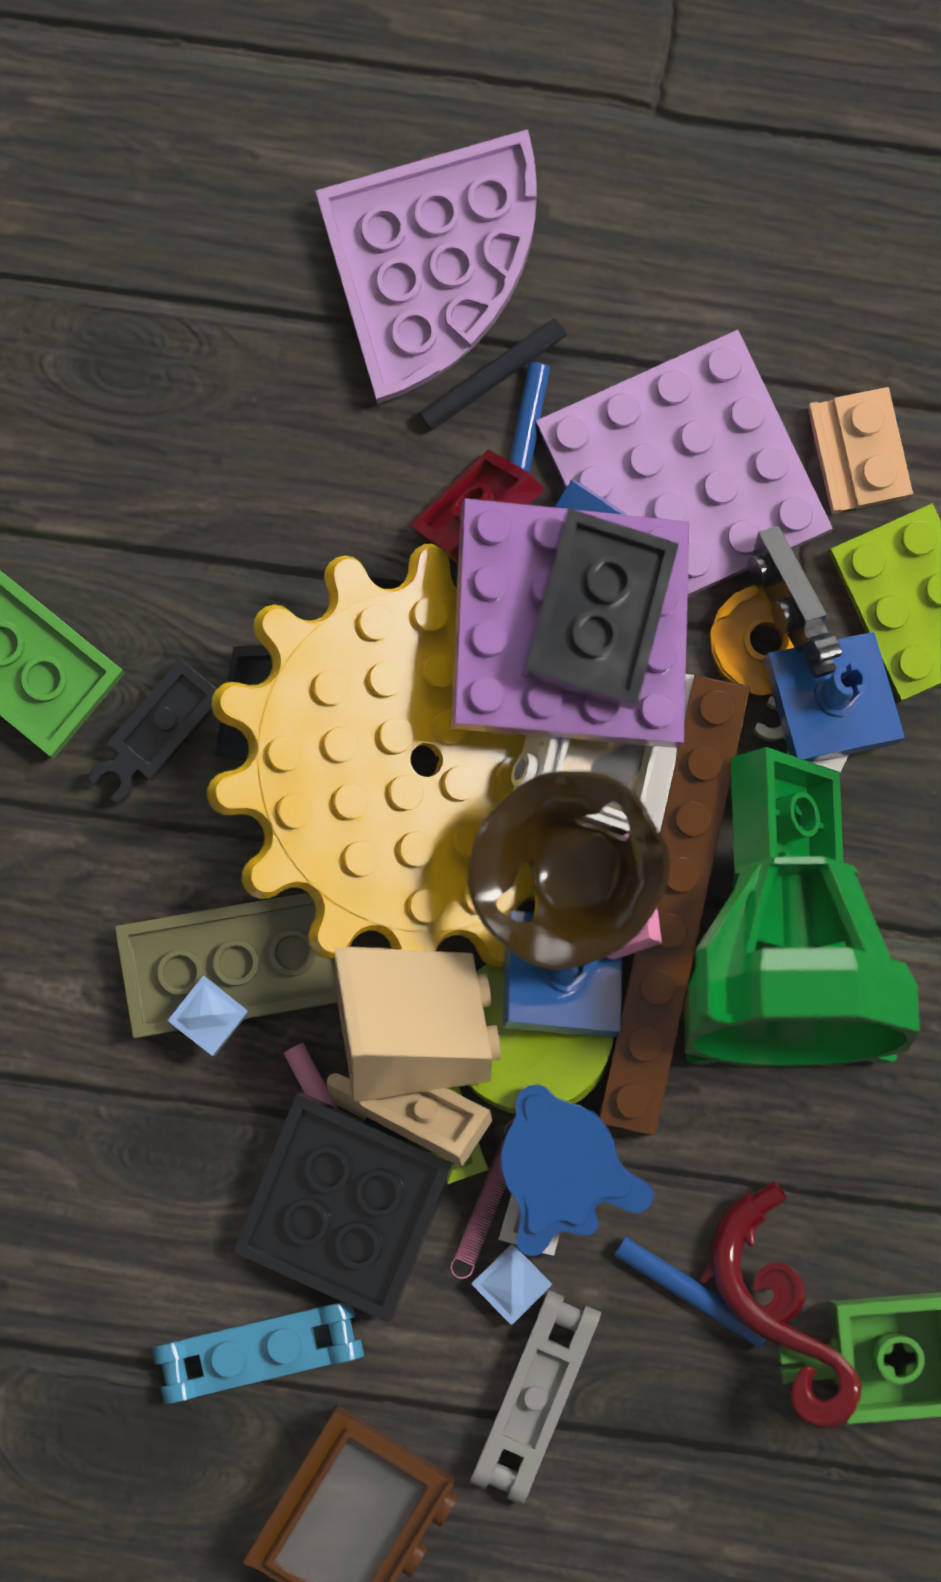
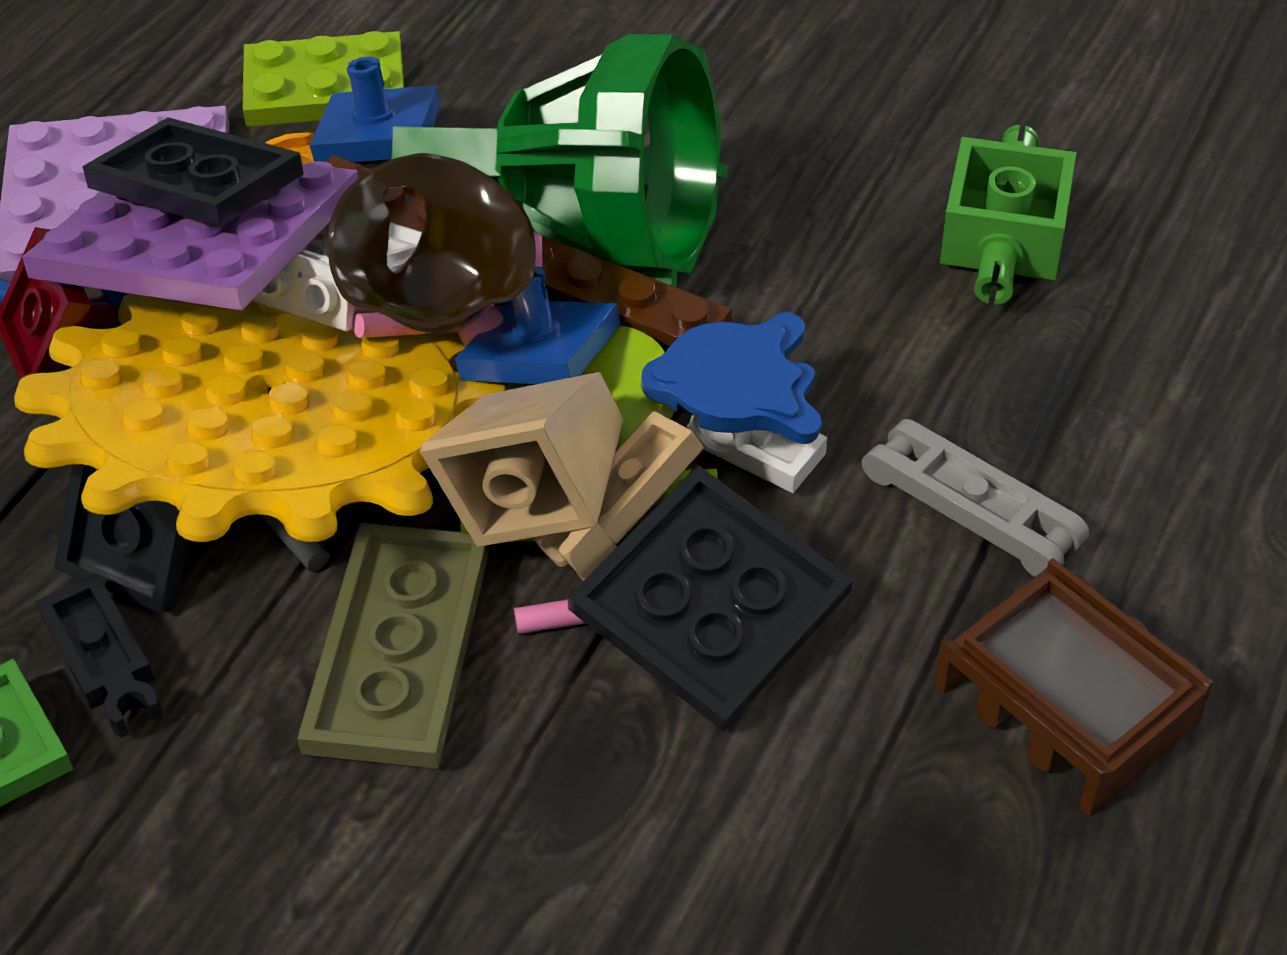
camera: 80 degrees left, 35 degrees down
dark azure plate [152,1301,365,1404] -> none
light blue tile [168,976,250,1056] -> none
bright pink piece [451,1120,514,1279] -> none
light blue tile [471,1243,552,1325] -> none
blue bar [614,1236,766,1348] -> none
dark red plant [700,1181,862,1429] -> none
black plate [748,526,842,679] -> none
light nougat plate [808,387,913,515] -> none

